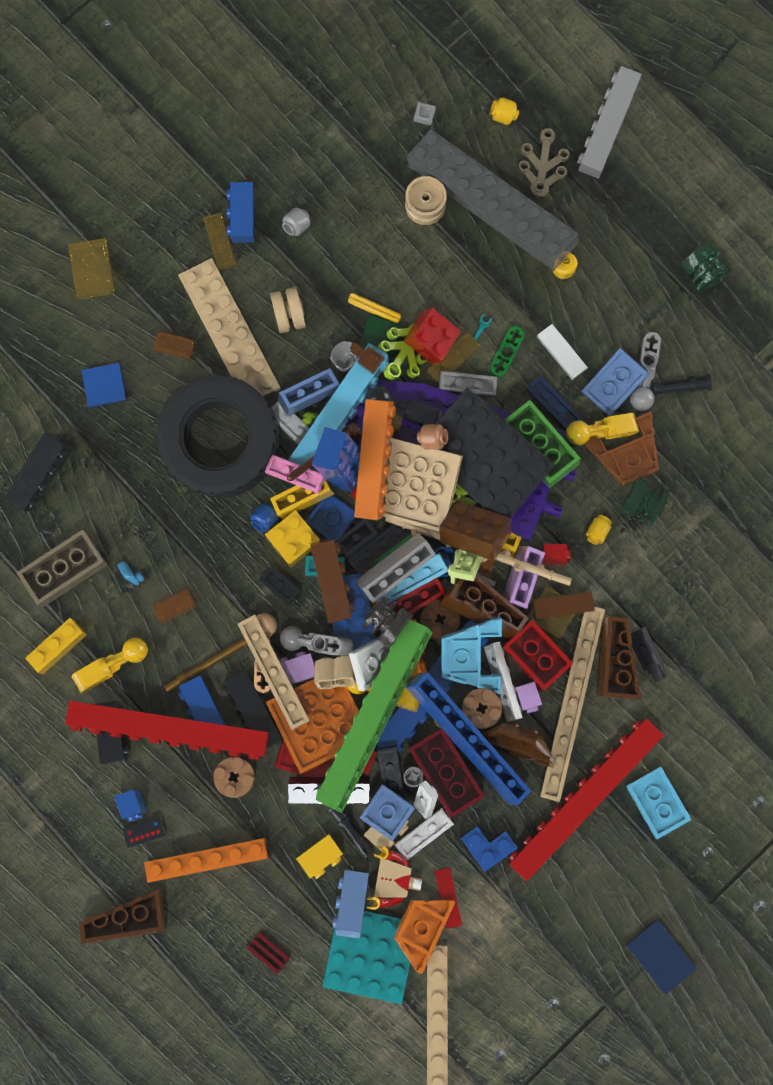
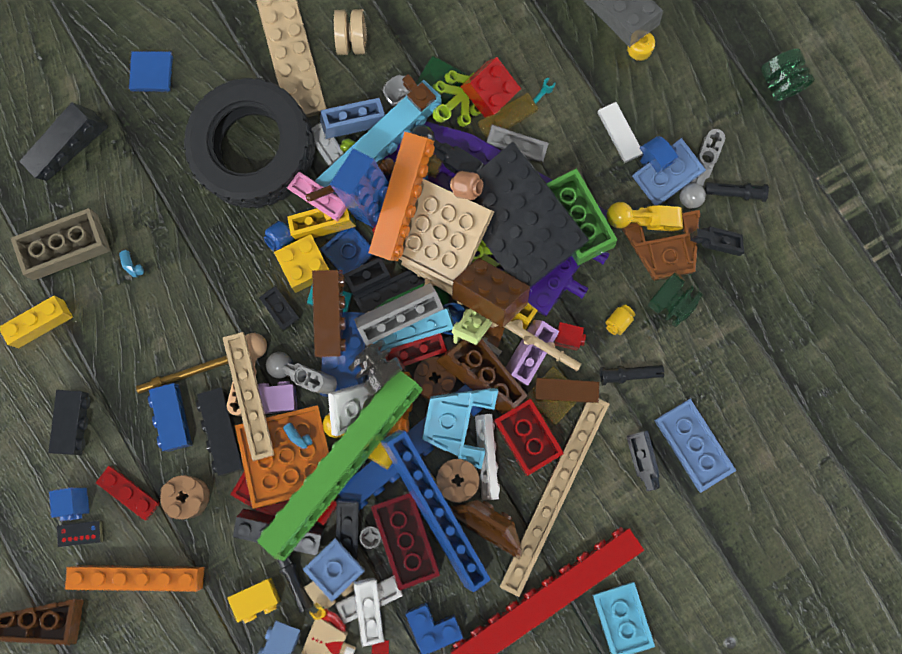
camera: 10 degrees right, 0 degrees up
red brick [65,701,269,760] -> none
yellow beam [72,638,148,693] -> none
clear orange plate [152,589,197,624] -> none
clear orange tile [153,331,195,360] -> none
tan brick [314,655,357,689] -> none
yellow axle [348,293,401,324] -> none
white plate [413,781,438,819] -> none
green beam [490,326,524,378] -> none
lavender brick [515,682,542,714] -> none
dark blue plate [526,376,589,430] -> none
reddish brown wedge [597,616,642,701] -> none
none -> red plate [96,466,160,521]
none -> dark azure arm [283,423,313,449]
none -> white tile [353,578,384,647]
none -> black pin [599,364,664,386]
none -> blue brick [639,136,679,174]
none -> medium blue tile [654,399,736,492]
none -> black hinge [690,226,744,256]

